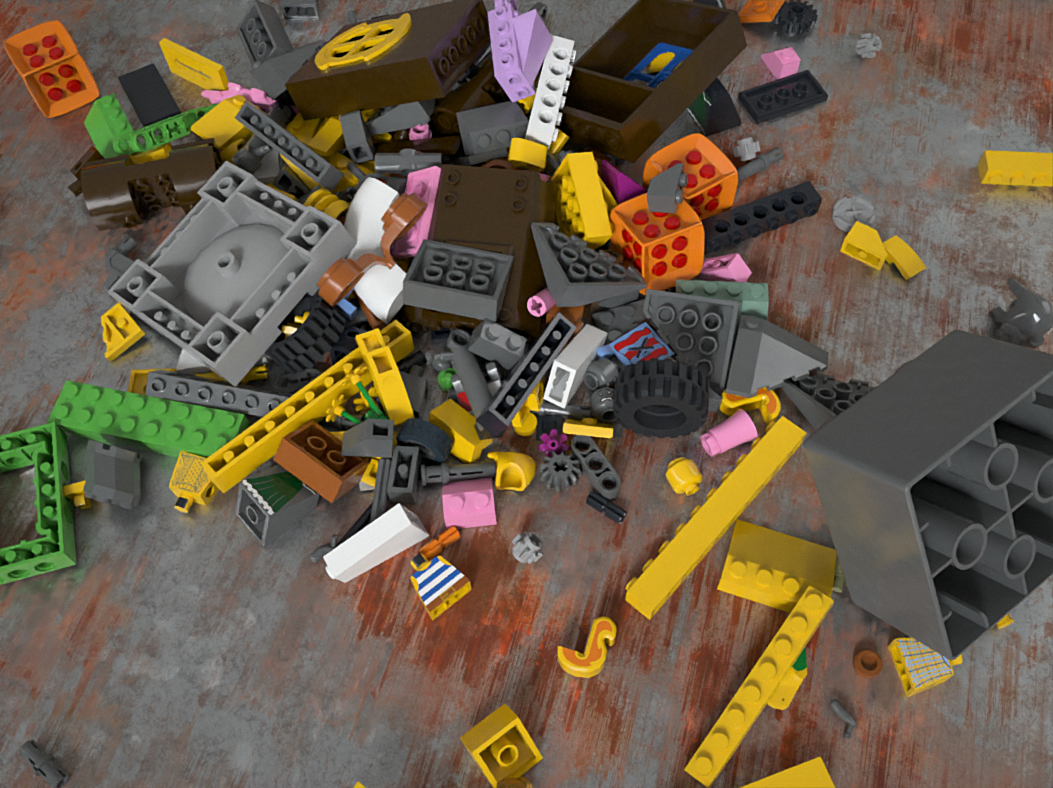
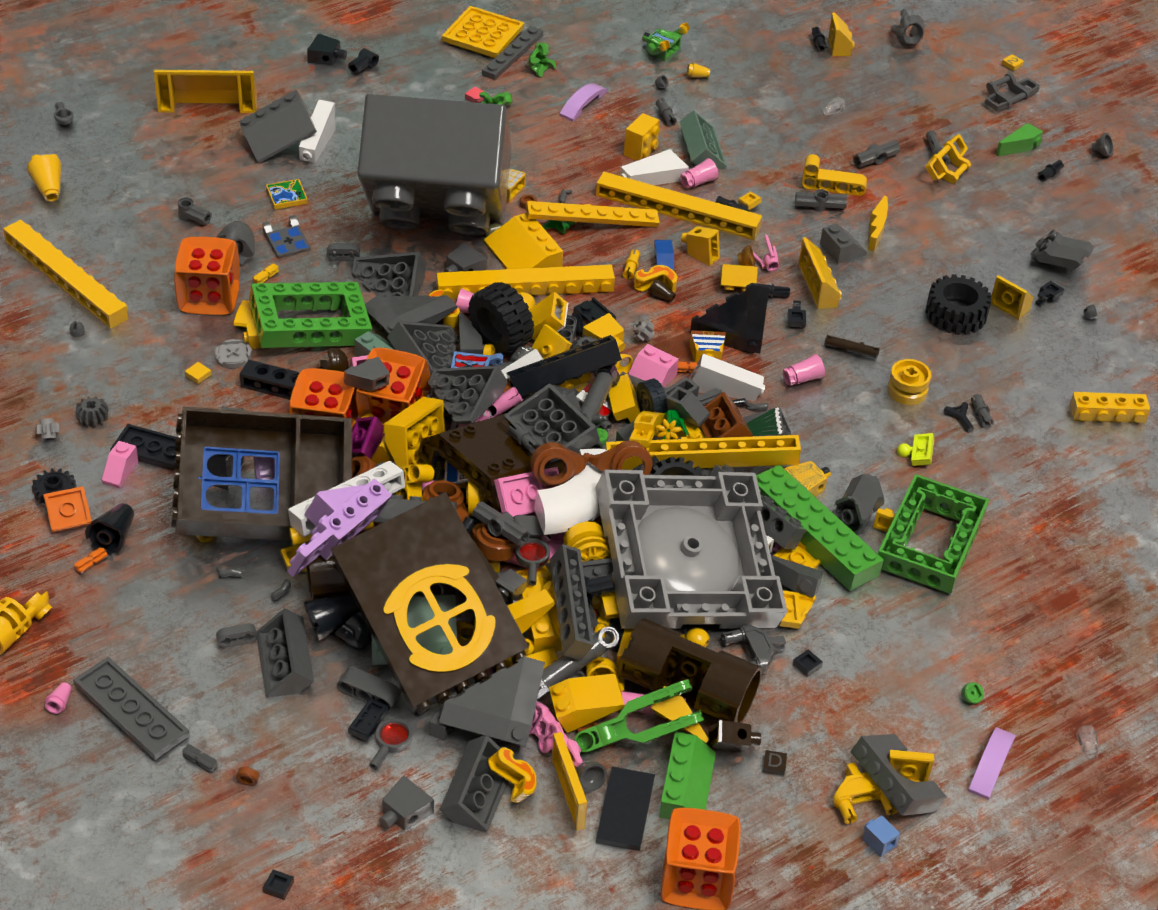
camera: 145 degrees left, 15 degrees down
none -> dark grey hinge [69,321,85,337]
none -> dark grey gear [75,396,109,427]
none -> orange piece [174,237,240,315]
none -> yellow tile [185,362,212,384]
none -> bright green brick [249,282,372,348]
none -> yellow piece [253,263,279,283]
none -> lavender slope [253,457,275,480]
none -> dark brown hair [320,348,349,372]
none -> dark grey torso [444,242,487,272]
none -> yellow animal [488,747,537,803]
none -> dark grey pin [509,422,541,454]
none -> yellow piece [529,292,568,340]
none -> black plate [573,297,616,324]
none -> dark grey piece [576,762,607,793]
none -> yellow torso [582,313,626,352]
none -> black piece [584,574,615,602]
none -> yellow pin [622,249,641,280]
none -> dark brown cone [649,279,676,303]
none -> blue slope [654,240,674,271]
none -> yellow torso [681,226,720,266]
none -> black slope [690,283,770,354]
none -> dark brown tile [763,750,787,775]
none -> black axle [768,284,790,298]
none -> dark grey slope [771,555,823,597]
none -> bright pink plant [782,354,825,386]
none -> black plate [787,300,806,328]
none -> black tile [793,649,823,677]
none -> dark brown pin [824,334,880,359]
none -> yellow wheel [888,359,931,405]
none -> neon yellow plate [897,433,934,466]
none -> black piece [944,402,974,432]

